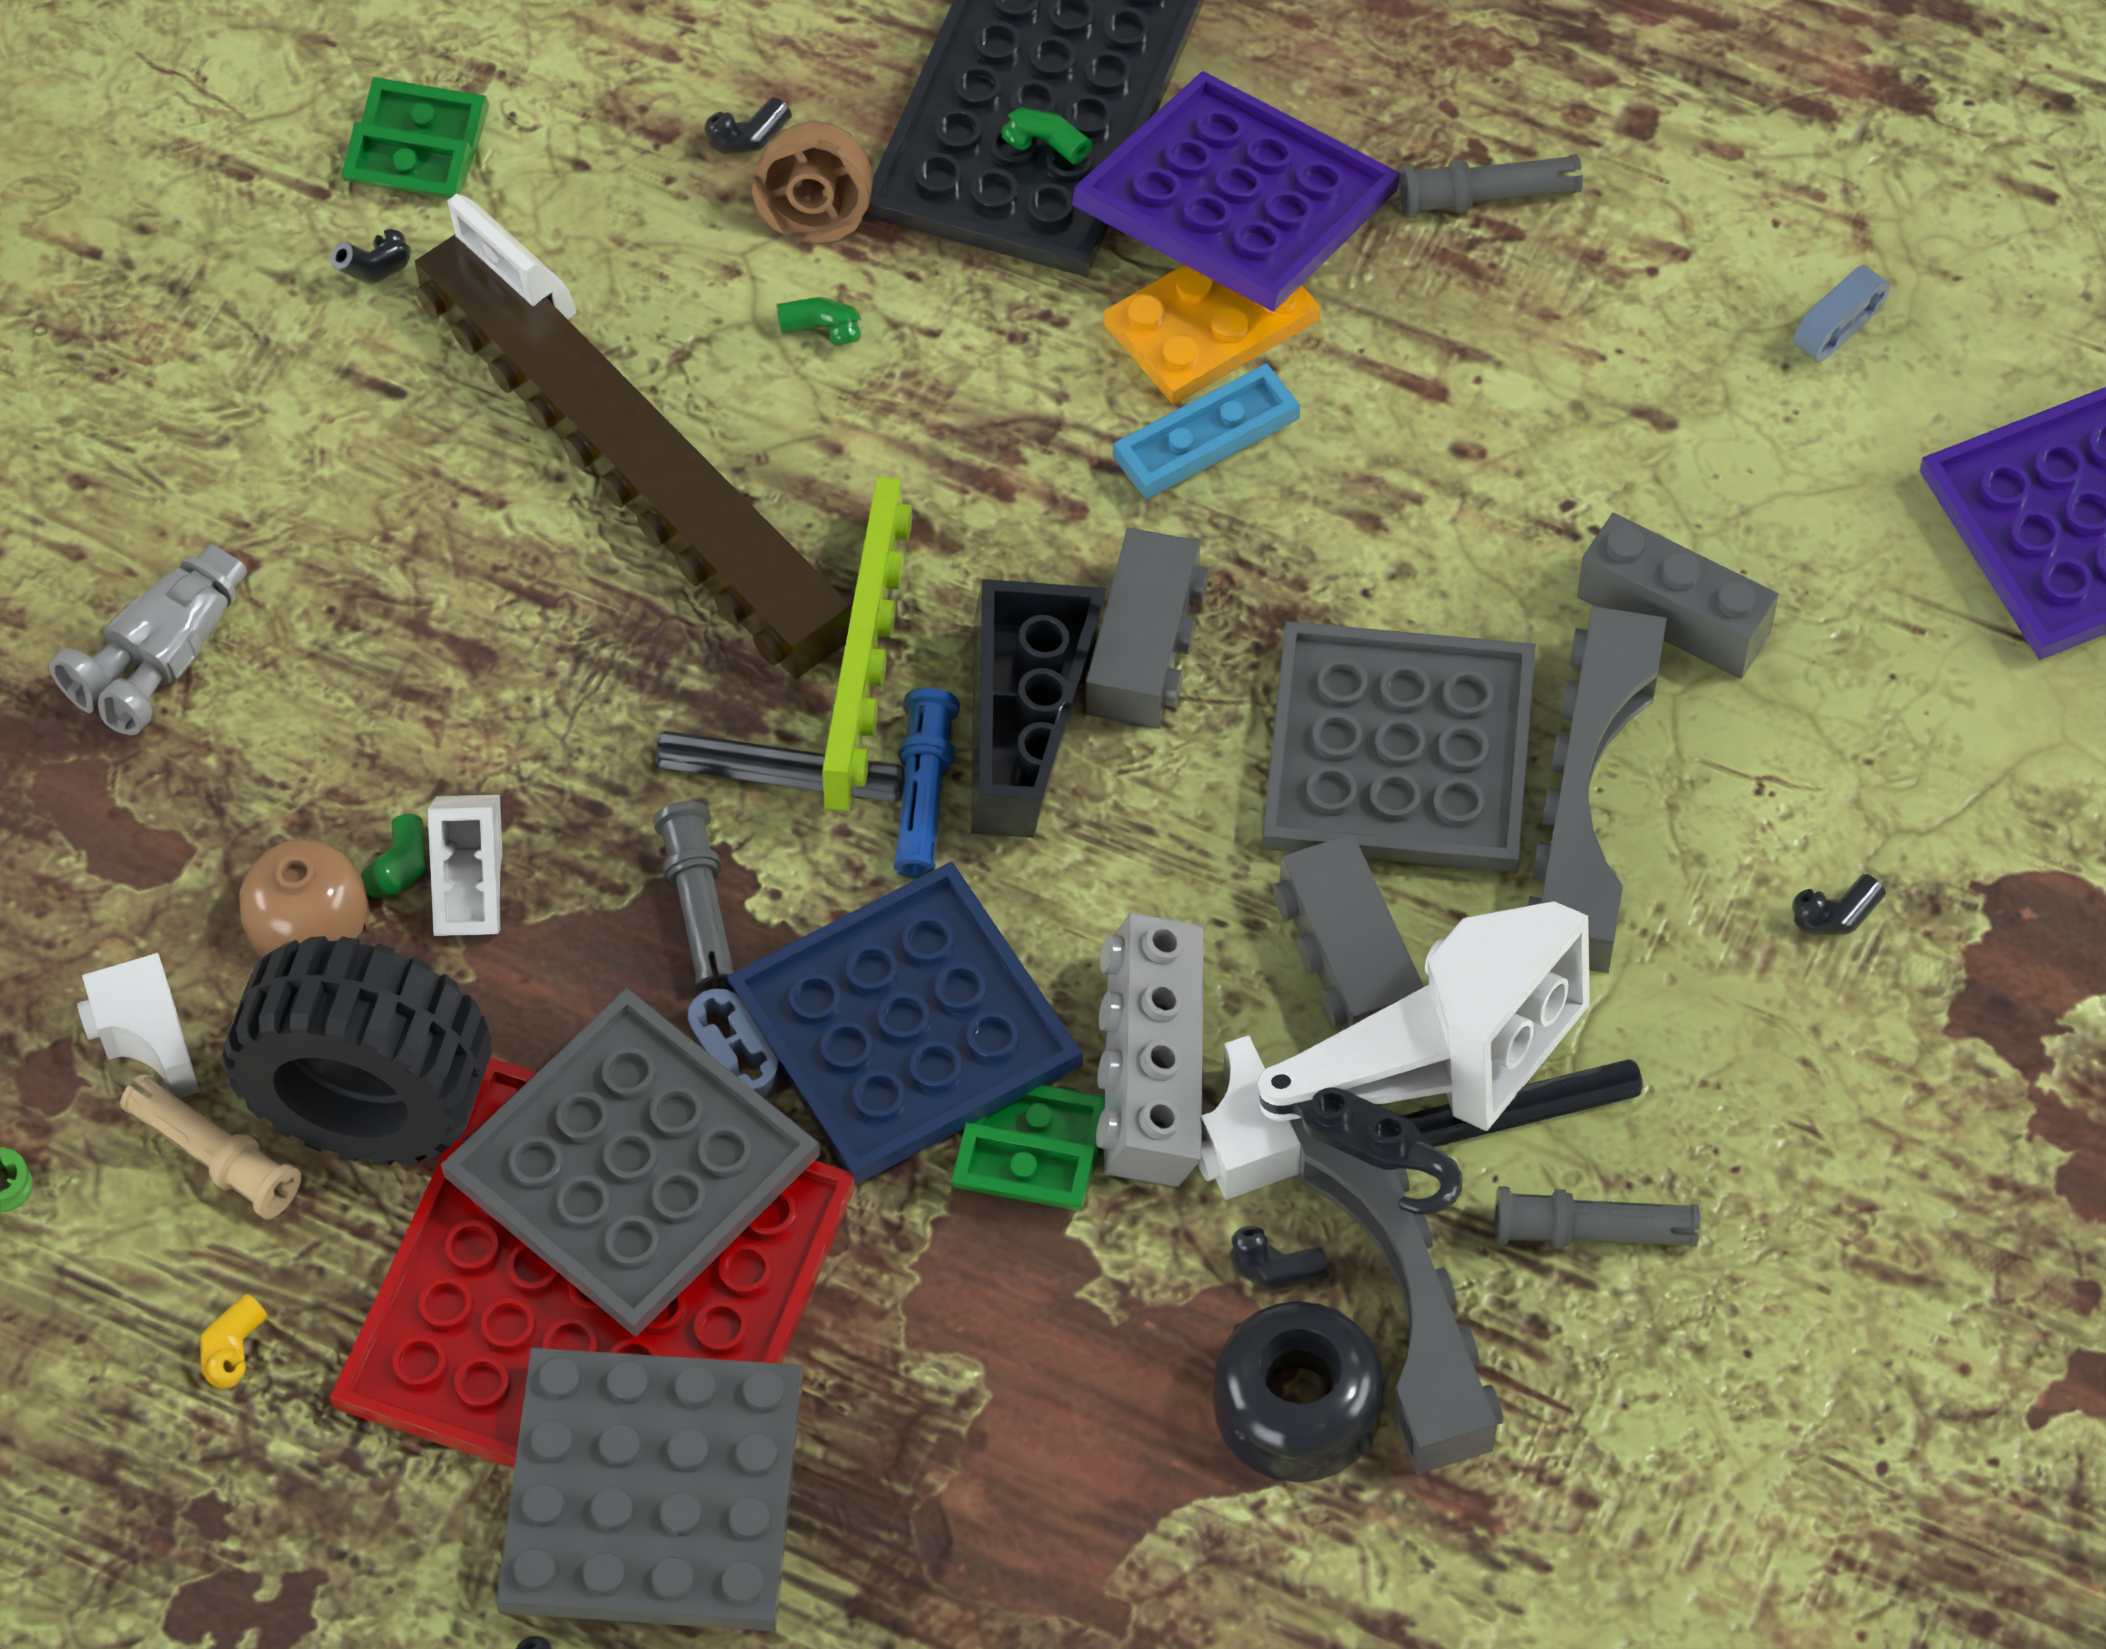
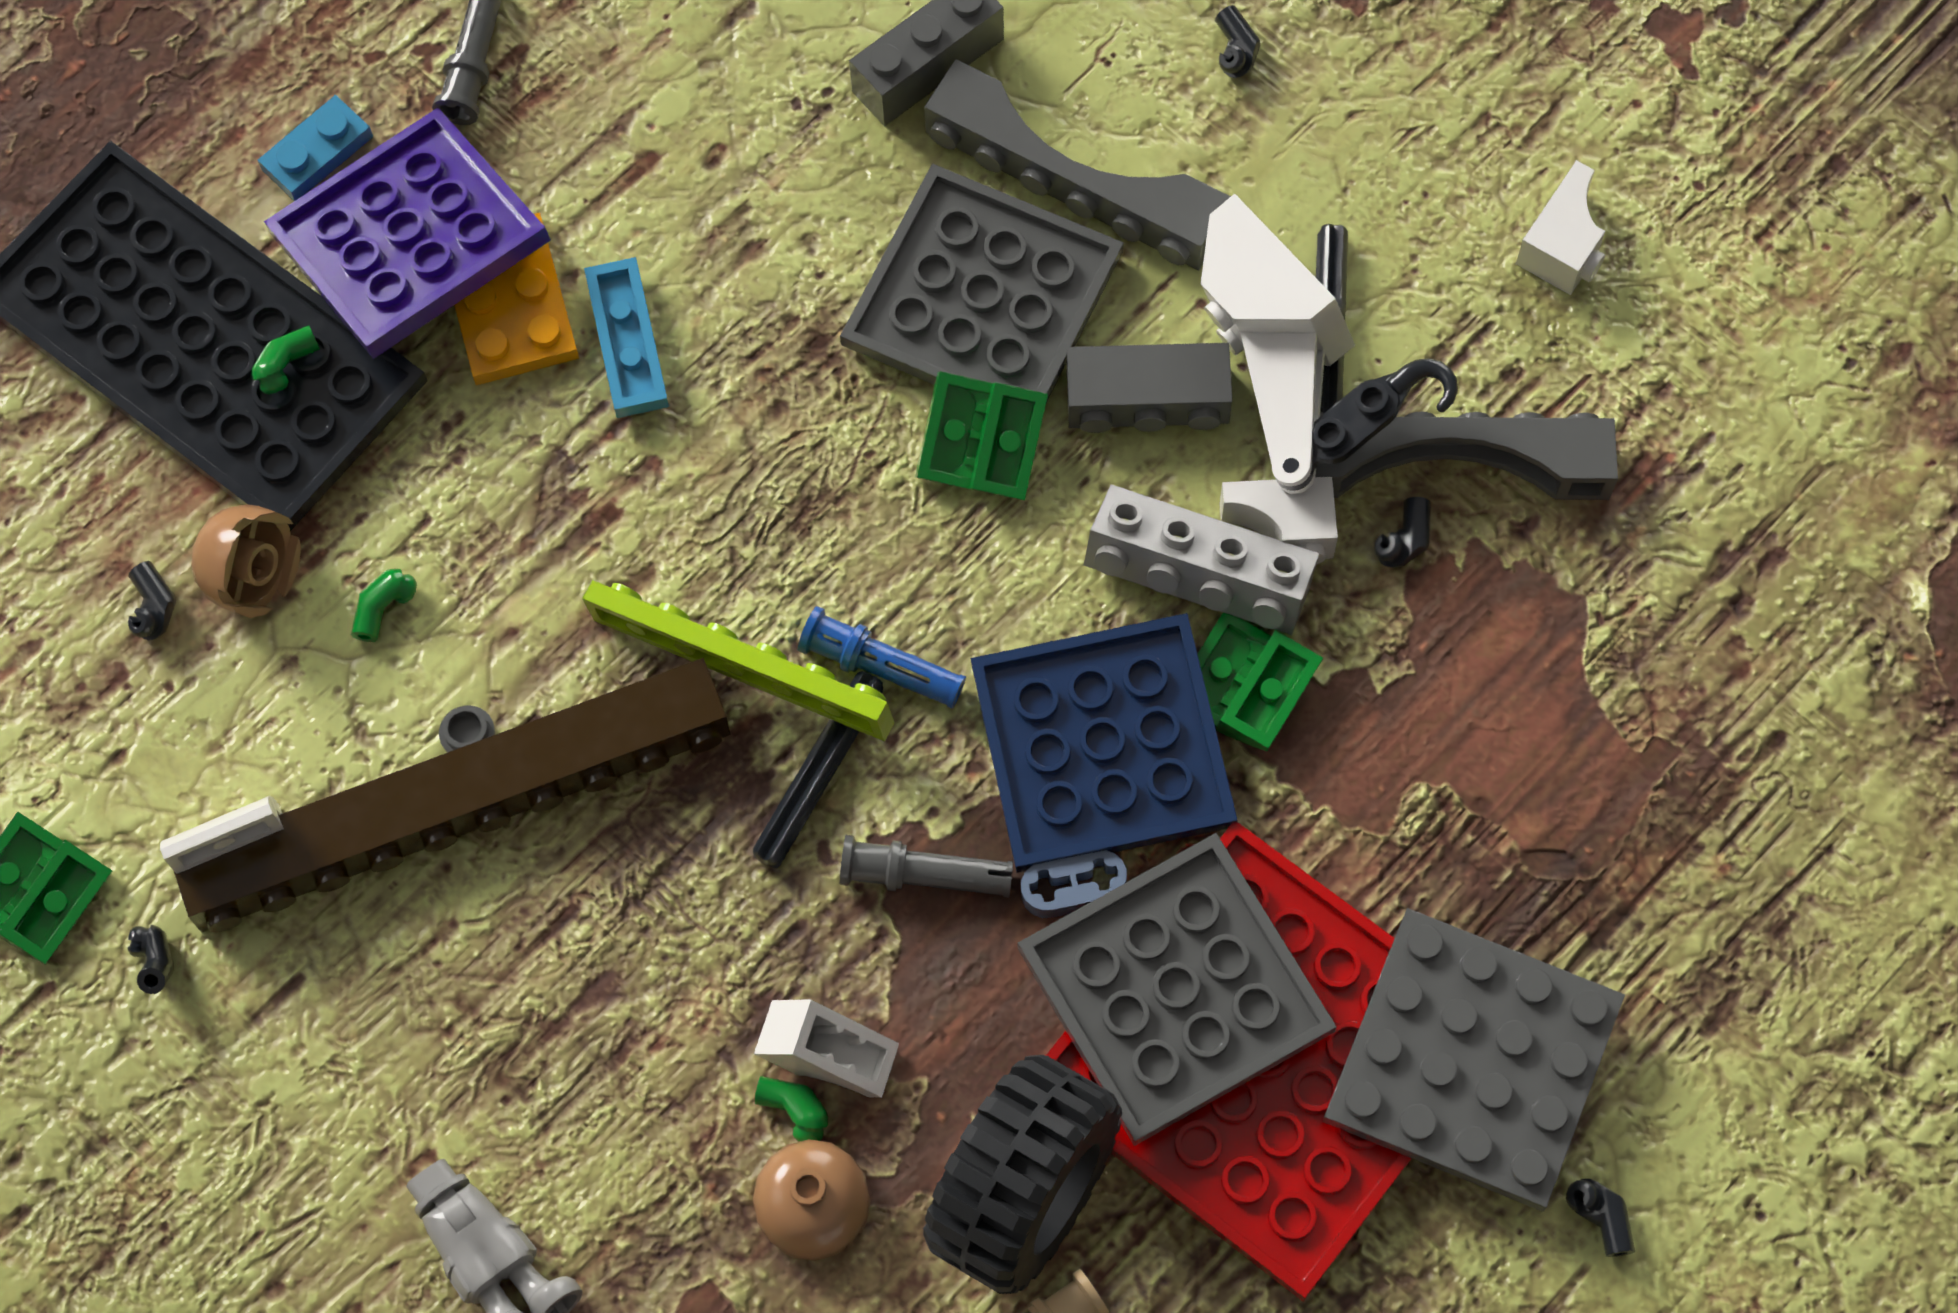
camera: 70 degrees left, 10 degrees up
black wedge [971,579,1107,838] -> none
dark grey brick [1086,527,1209,729] -> none
black piece [1213,1301,1385,1482] -> none
dark grey pin [1494,1186,1700,1249] -> none
none -> dark azure plate [257,95,373,201]
none -> dark grey plate [439,705,496,752]
none -> green slope [915,371,1048,500]
none -> white arch [1516,160,1605,295]

